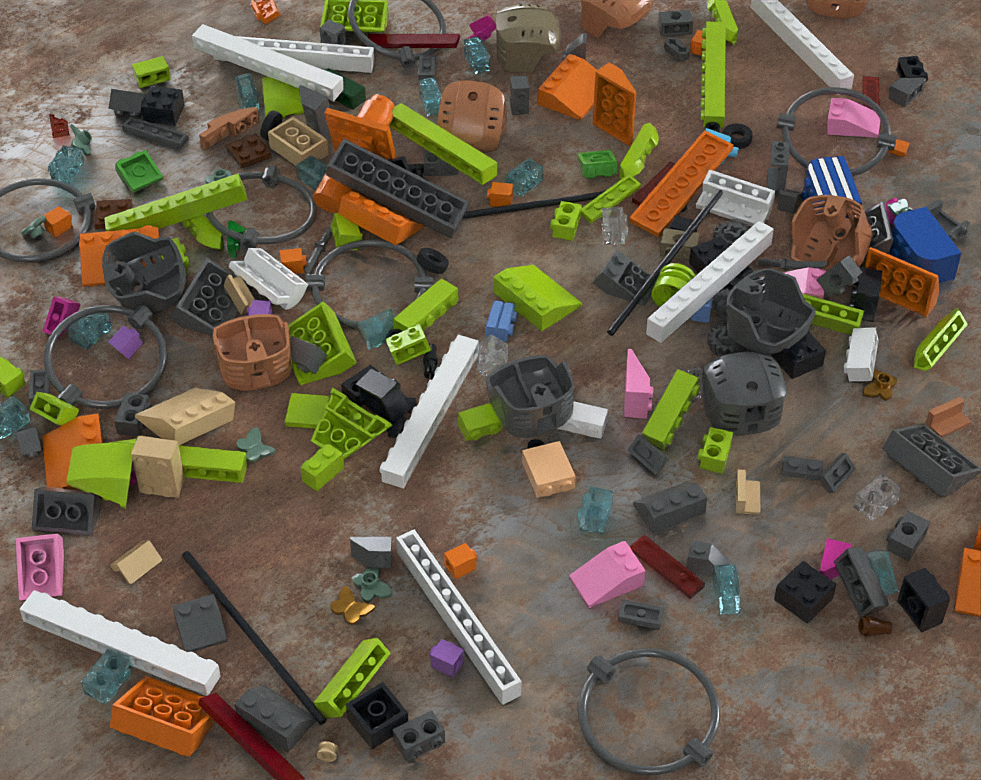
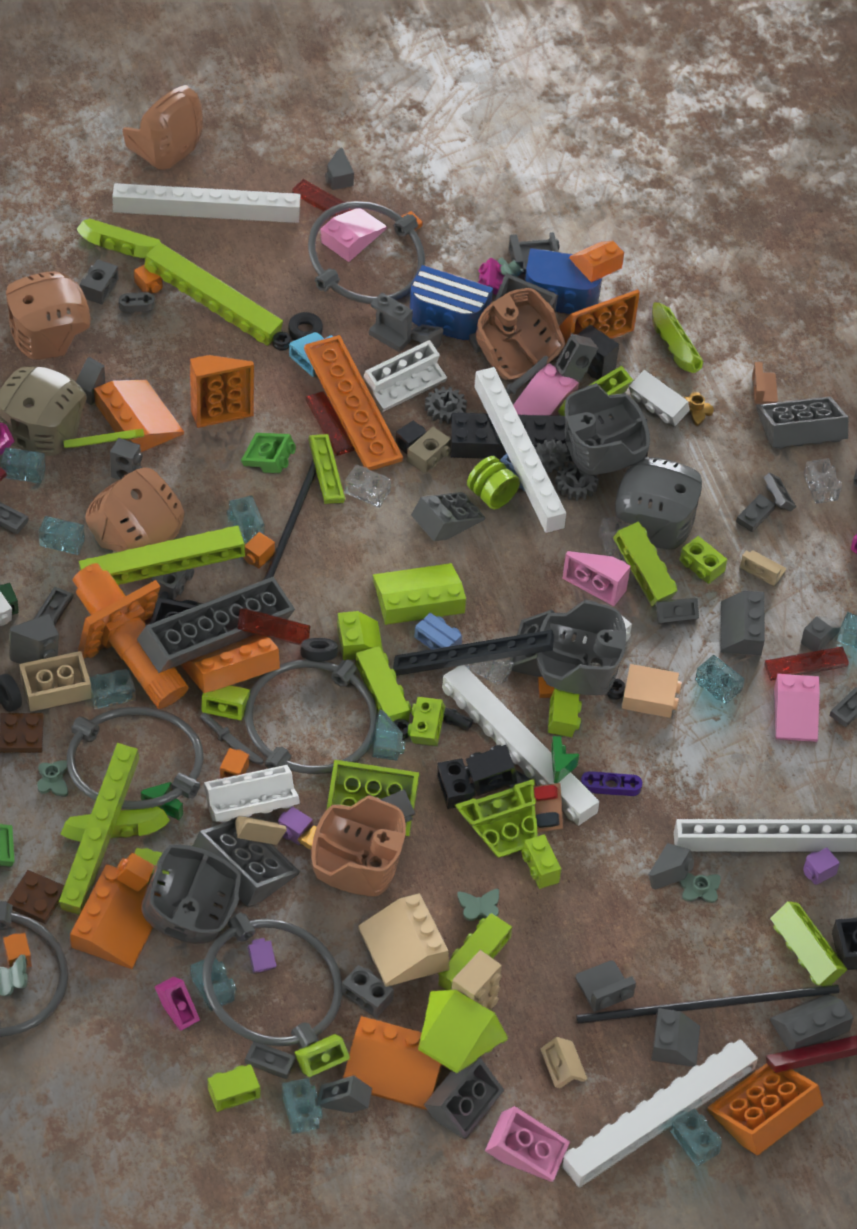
camera: 65 degrees left, 5 degrees up
lime tile [285,393,330,429] -> none
pearl gold animal [330,586,375,625] -> none
orange brick [444,543,478,579] -> none
lime brick [550,201,582,241] -> none
black piece [607,189,723,336] -> none
lime brick [619,123,659,180] -> none
black brick [896,56,928,87] -> none
none -> lime tile [63,429,144,448]
none -> clear red tile [238,608,311,646]
none -> lime slope [337,611,384,660]
none -> black plate [393,630,555,676]
none -> piece [534,783,563,832]
none -> green slope [551,736,579,783]
none -> orange slope [569,241,624,282]
none -> dark grey bracket [575,960,636,1012]
none -> dark purple beam [581,771,643,796]

